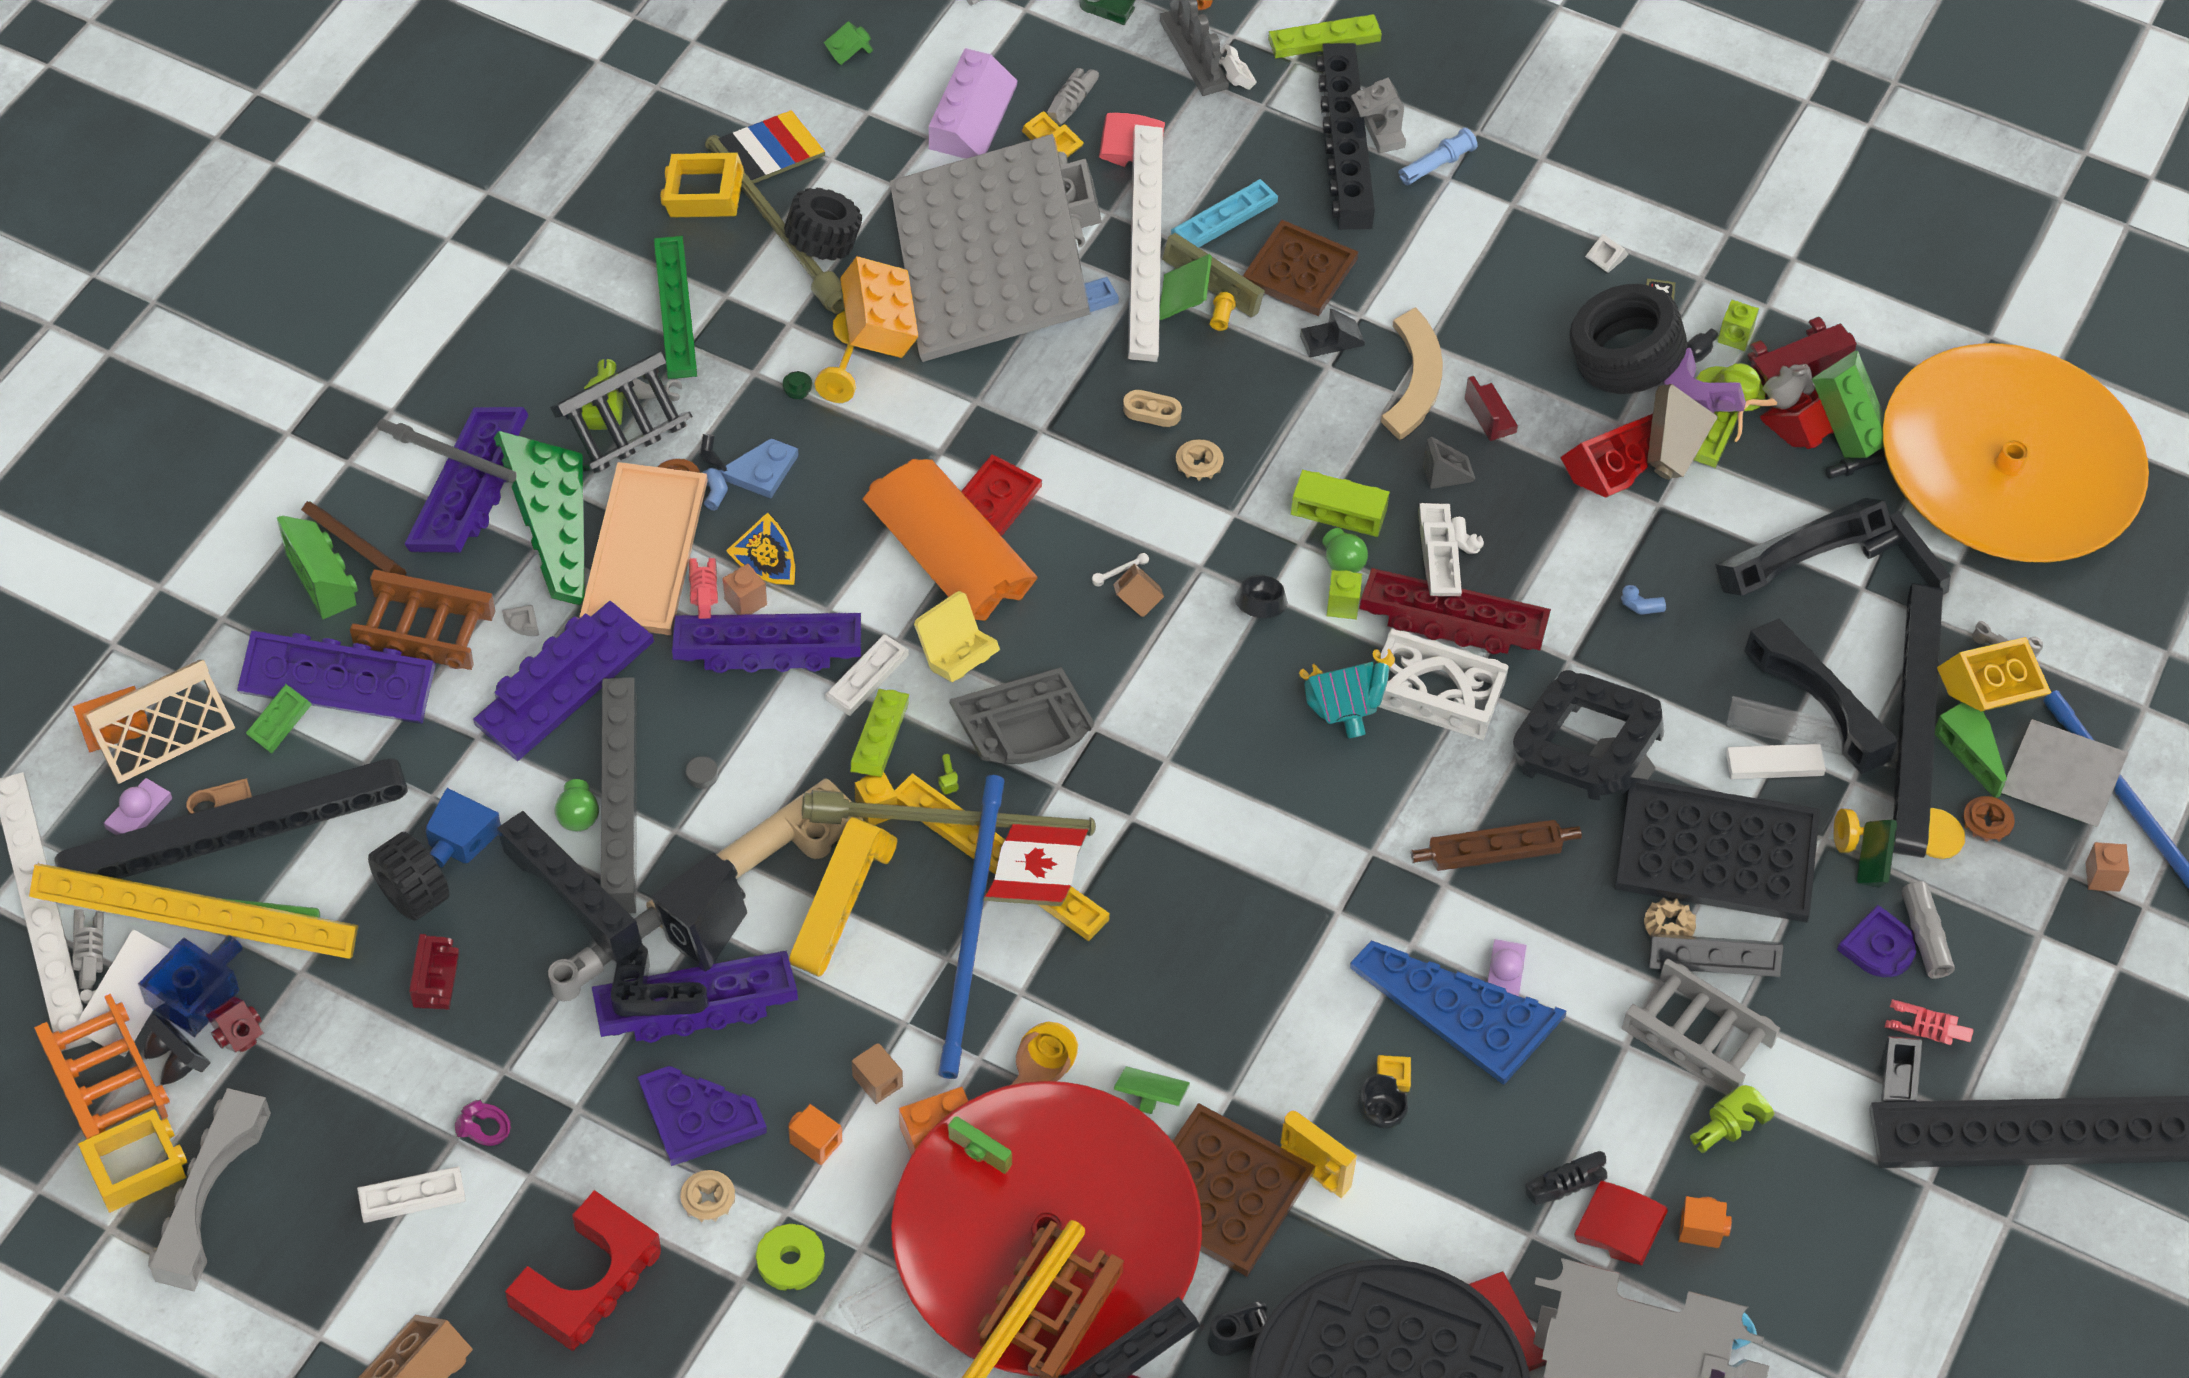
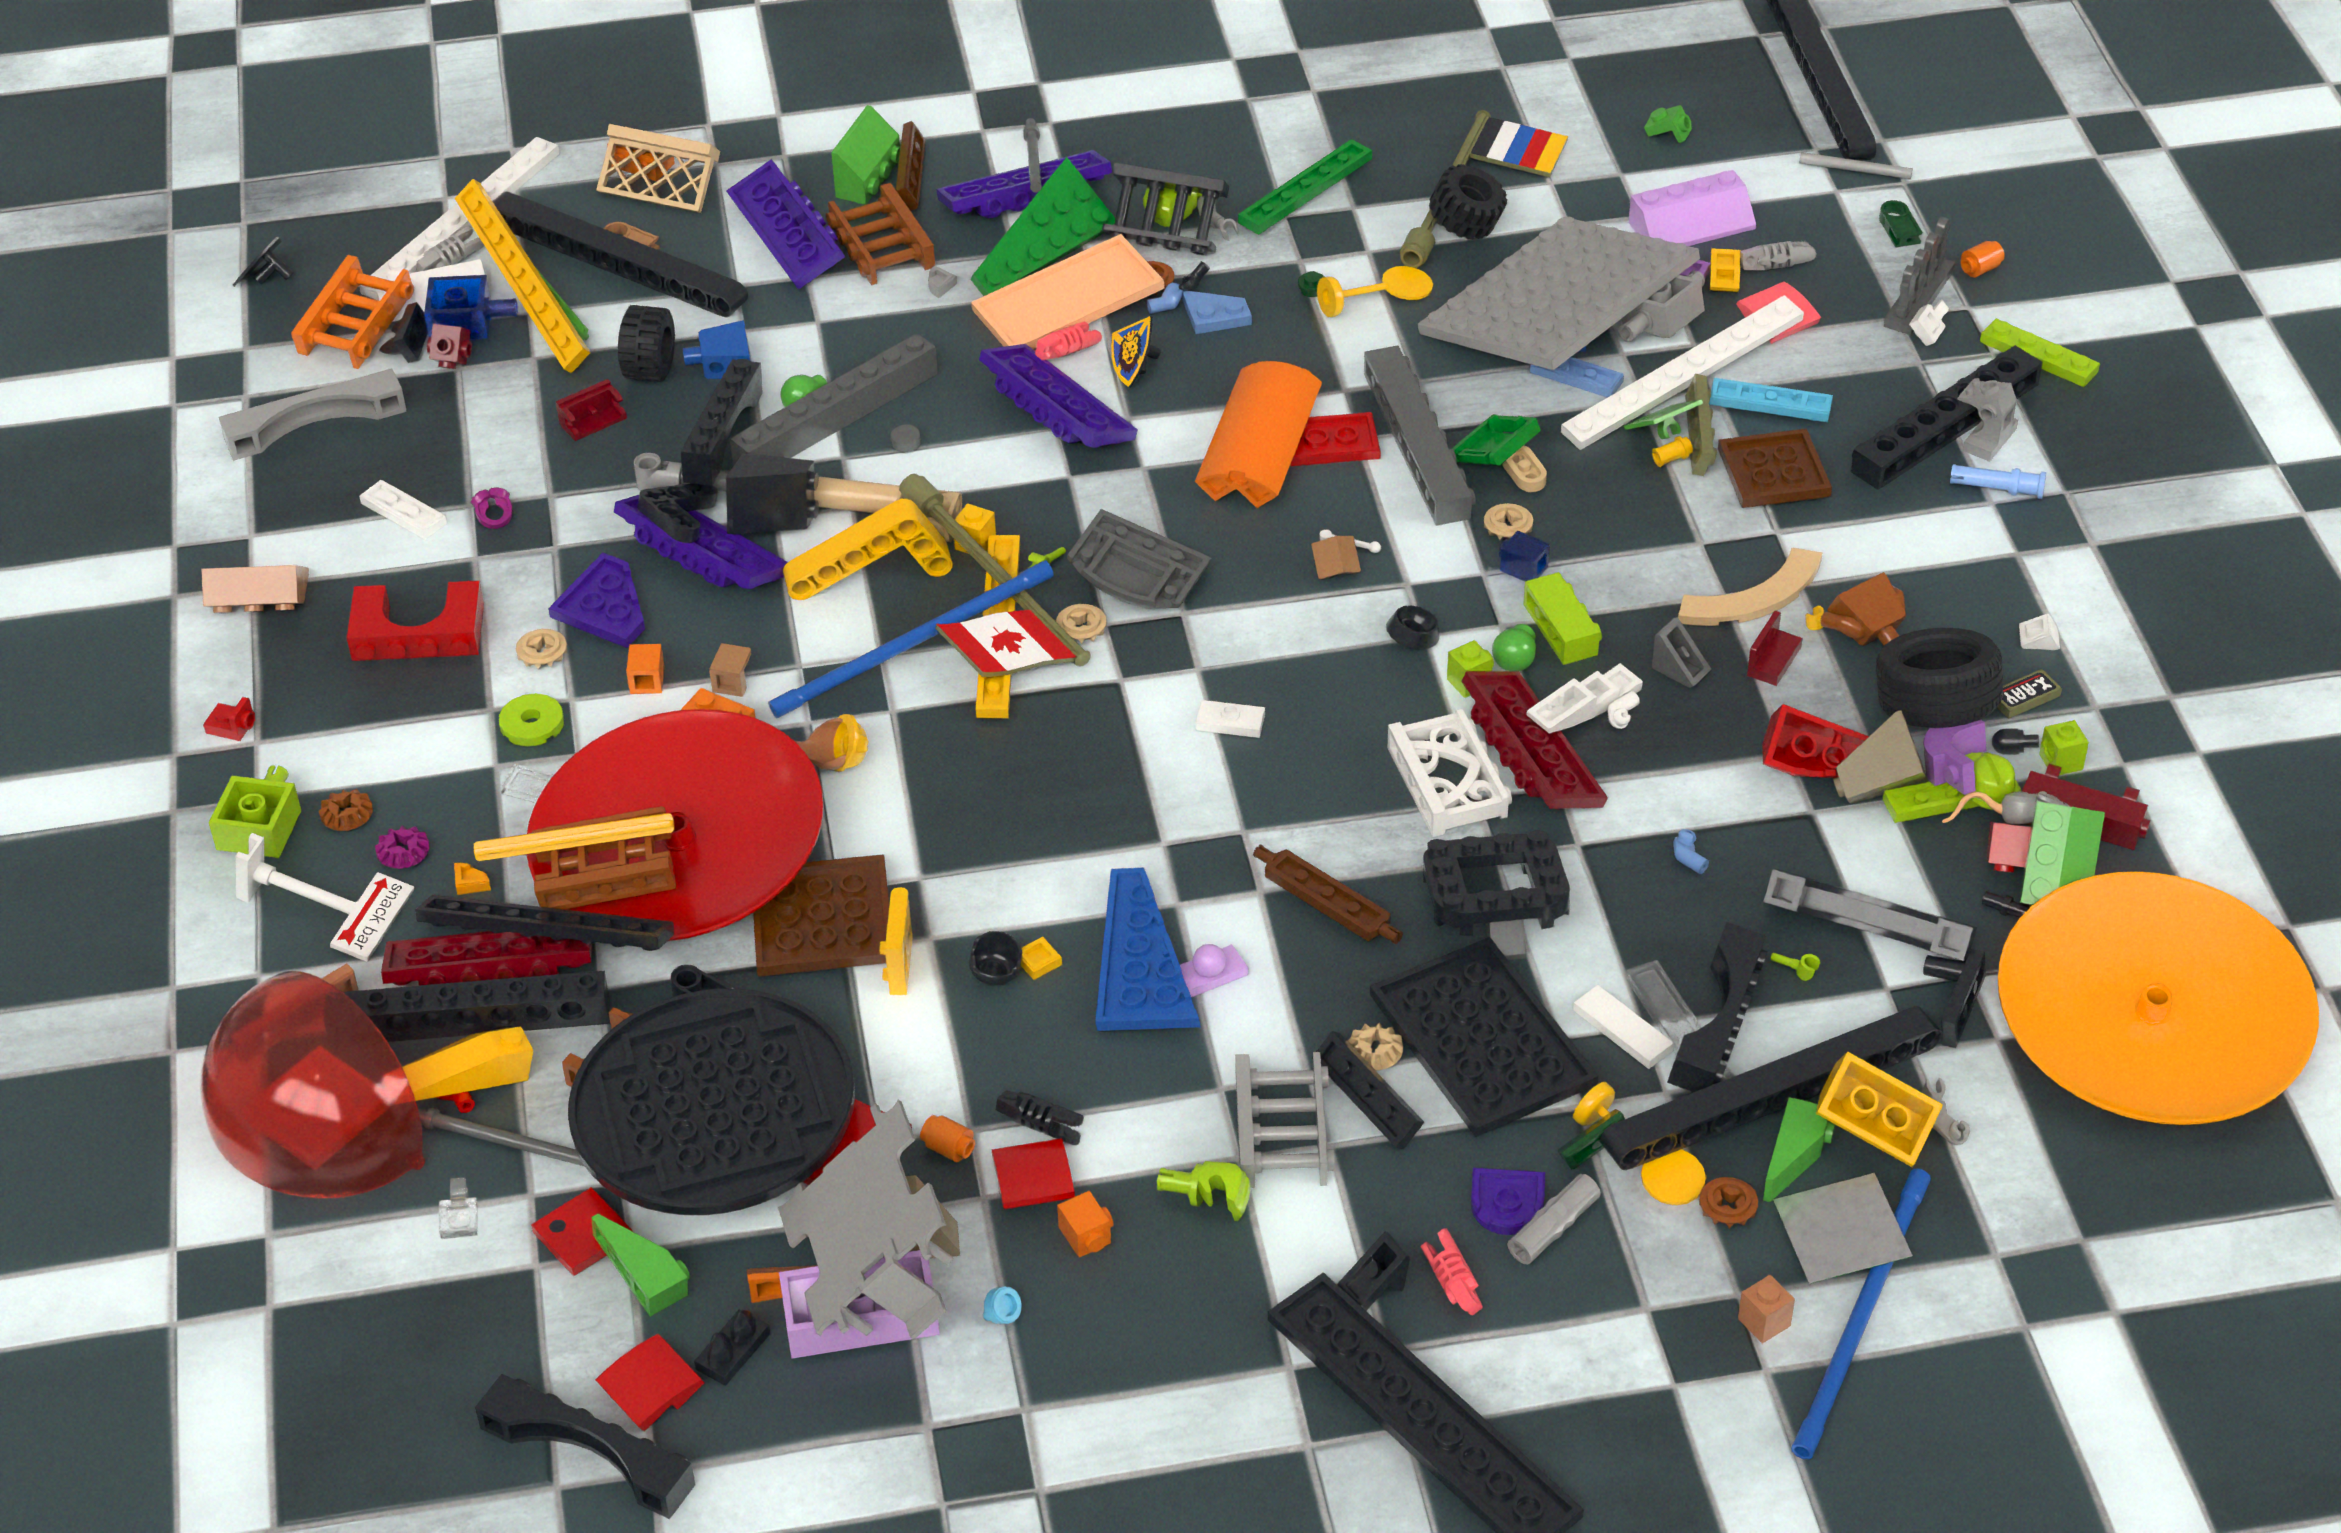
camera: 55 degrees right, 10 degrees down
yellow window [78,1109,188,1213] -> none
lavender tile [104,778,172,835] -> none
bright green plate [246,684,312,753] -> none
dark purple plate [473,601,654,762] -> none
yellow window [660,153,744,217] -> none
nougat brick [723,564,767,615] -> none
white tile [825,634,909,716] -> none
light orange brick [840,256,918,358] -> none
lime plate [850,689,909,777] -> none
light yellow bracket [914,591,1000,682] -> none
bright green plate [948,1116,1012,1174] -> none
bright green piece [1114,1066,1190,1114] -> none
teal torso [1299,648,1395,739] -> none
black slope [1300,309,1365,358] -> none
none -> orange brick [920,1115,975,1162]
none -> tan gear [1056,604,1107,644]
none -> white plate [1196,700,1265,738]
none -> dark grey brick [1364,345,1476,526]
none -> green container [1451,414,1541,465]
none -> clear blue brick [1499,530,1550,581]
none -> lime hand [1770,952,1820,981]
none -> dark orange torso [1805,572,1906,646]

